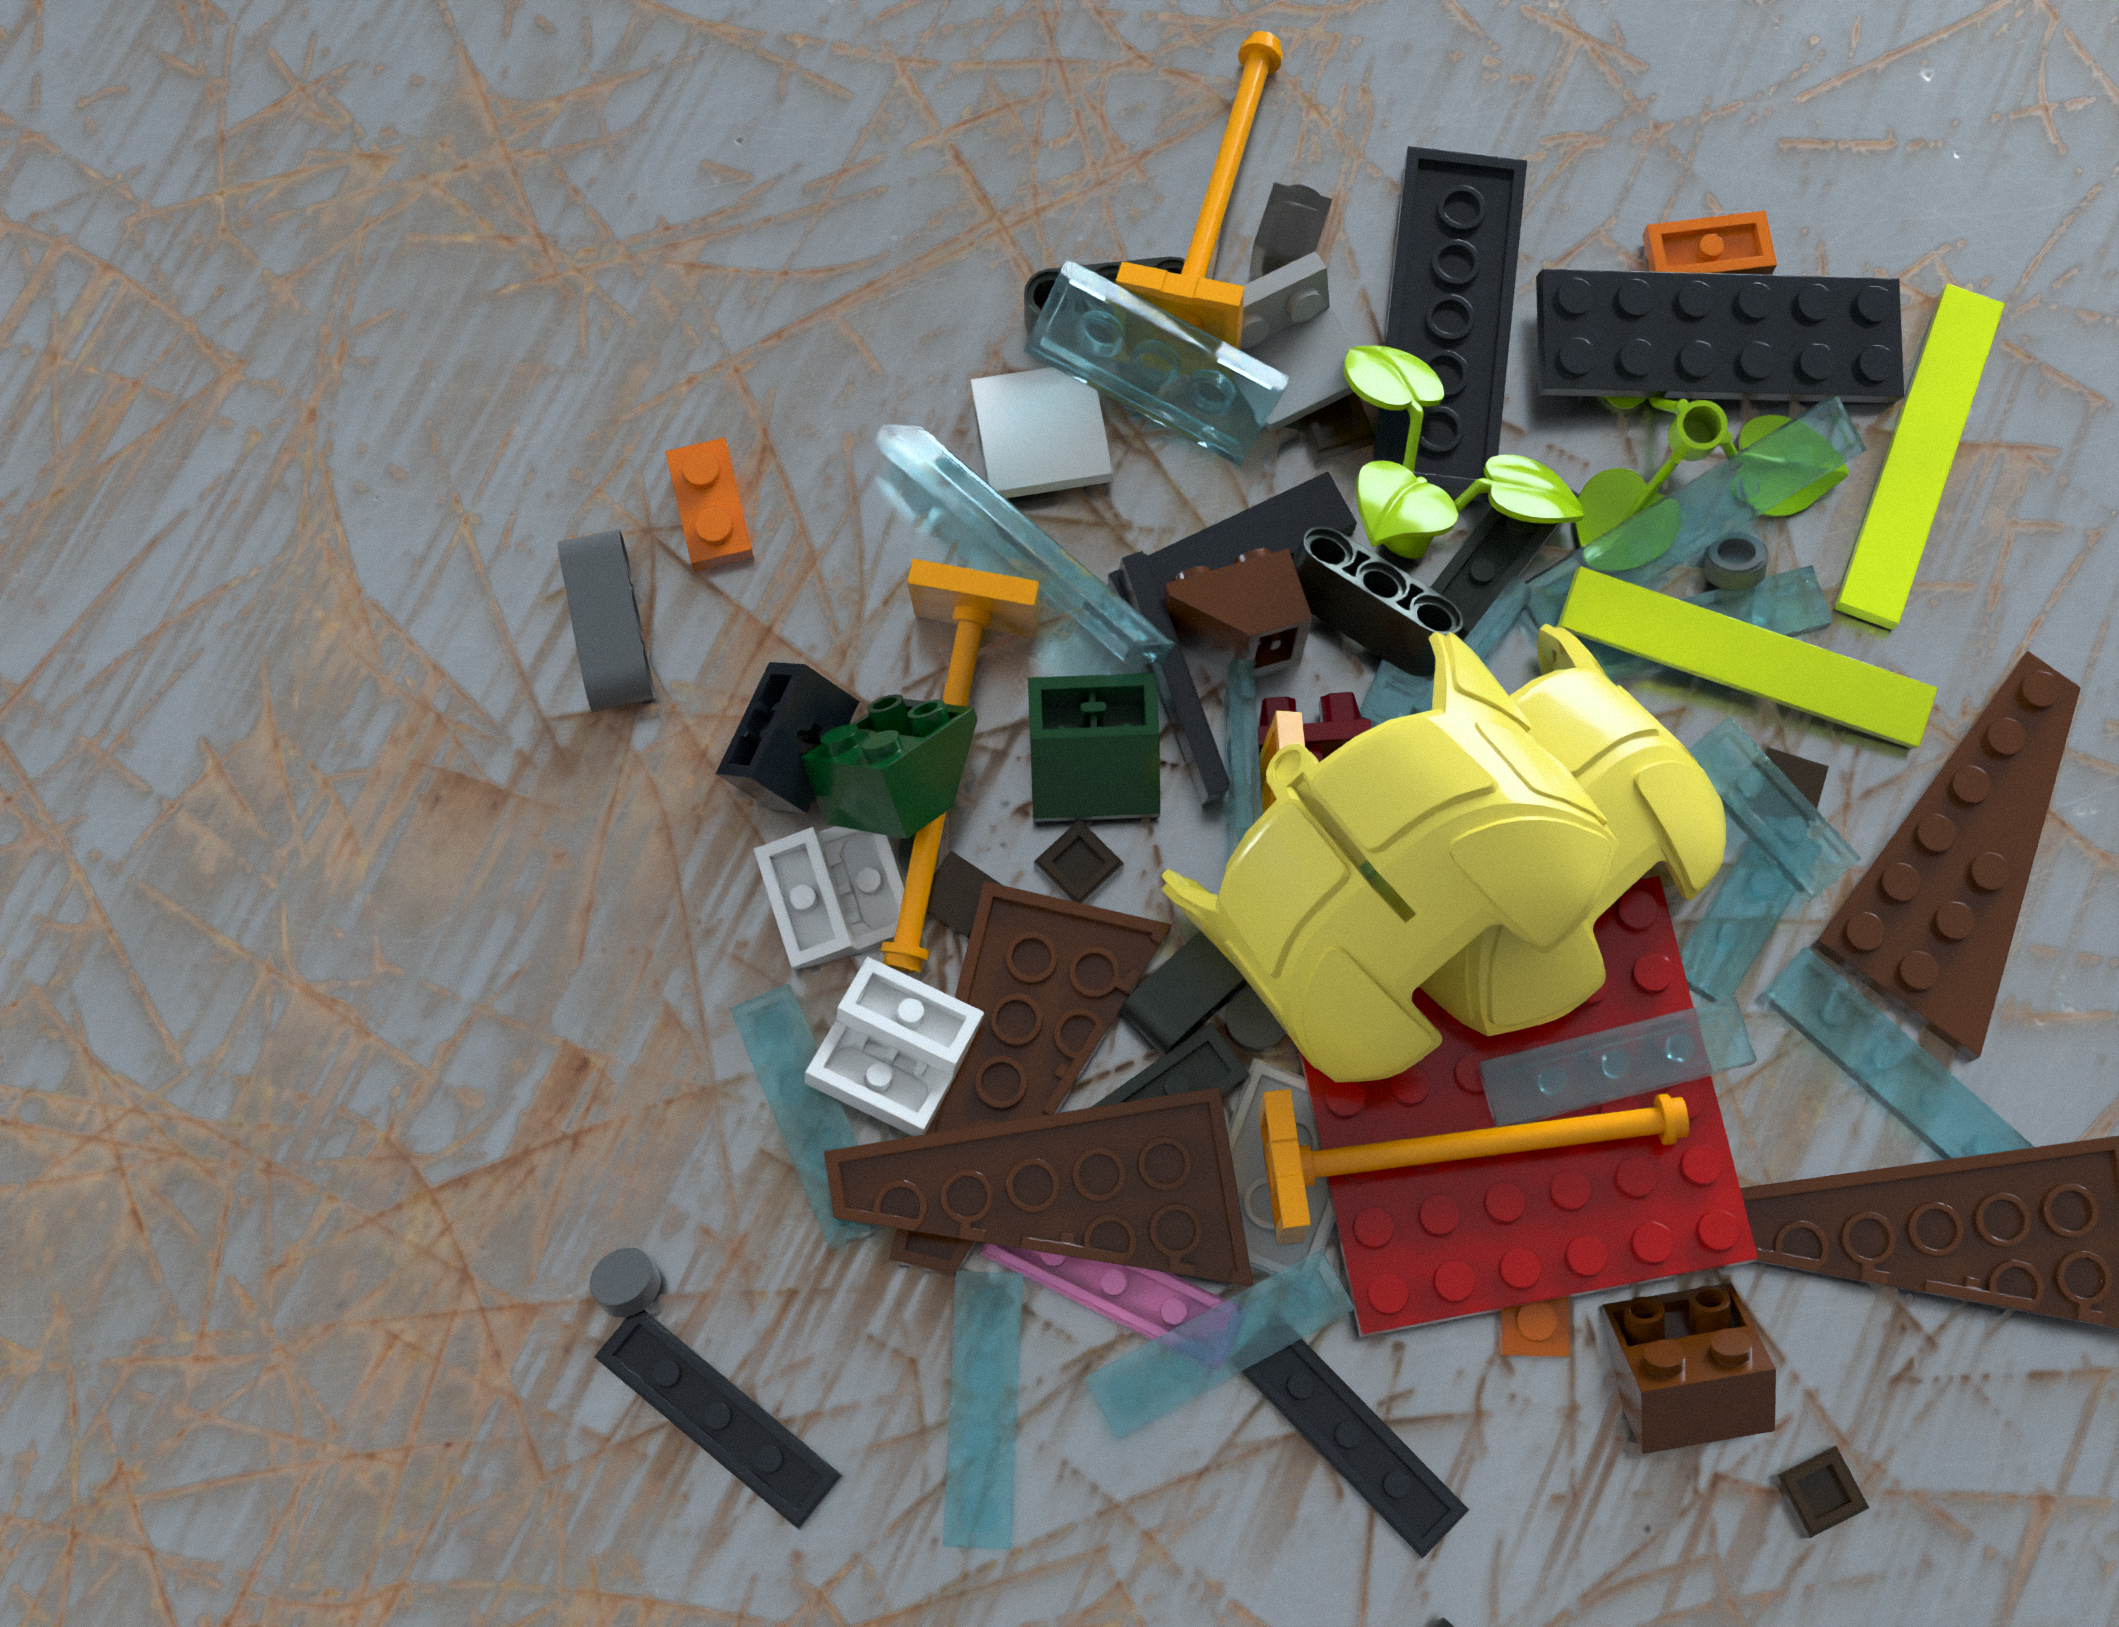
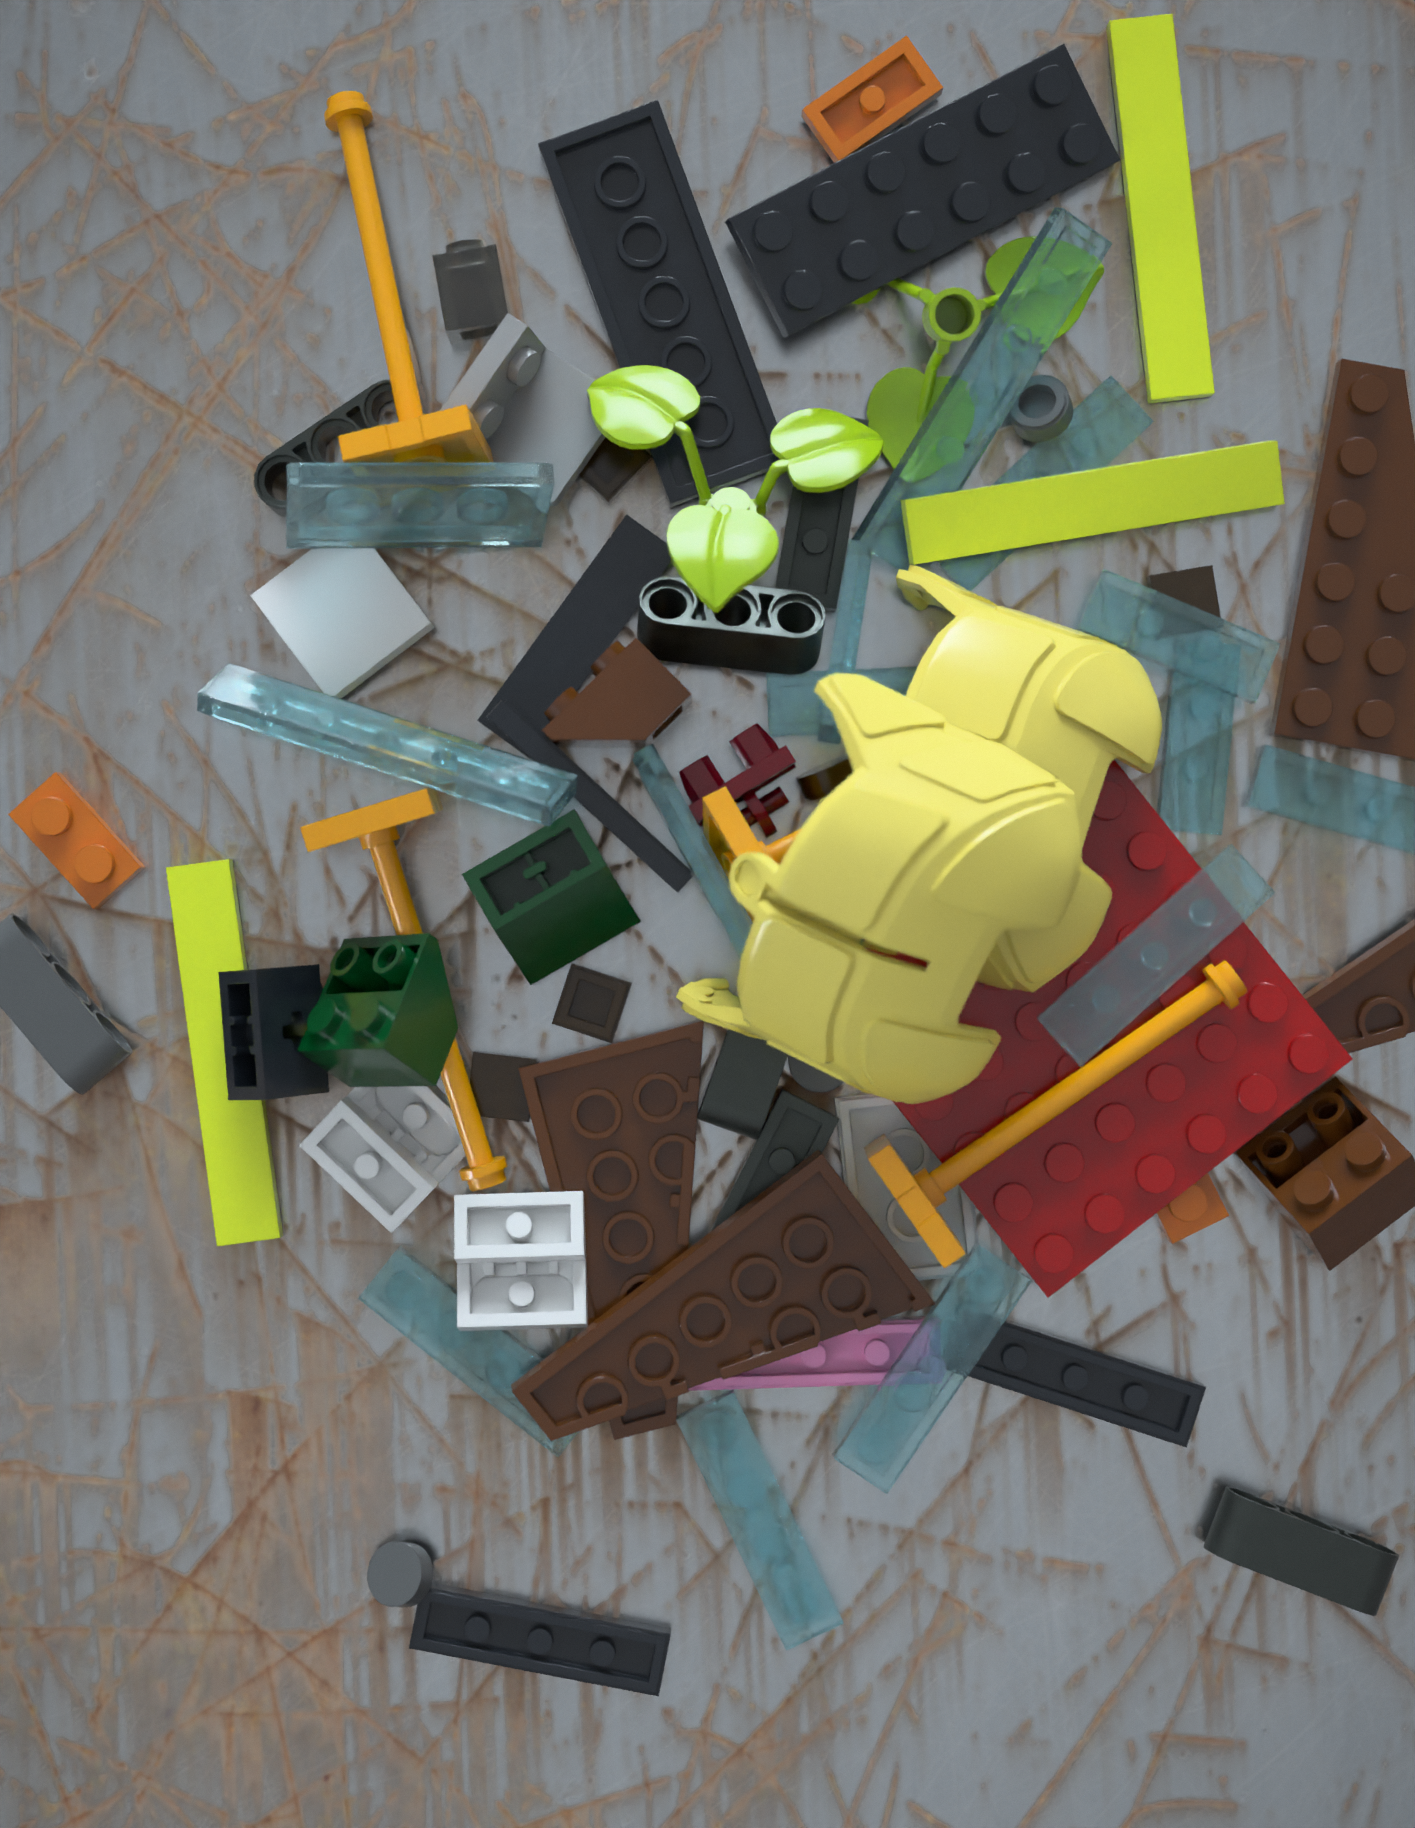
camera: 25 degrees left, 15 degrees up
none -> neon yellow tile [166,859,283,1246]

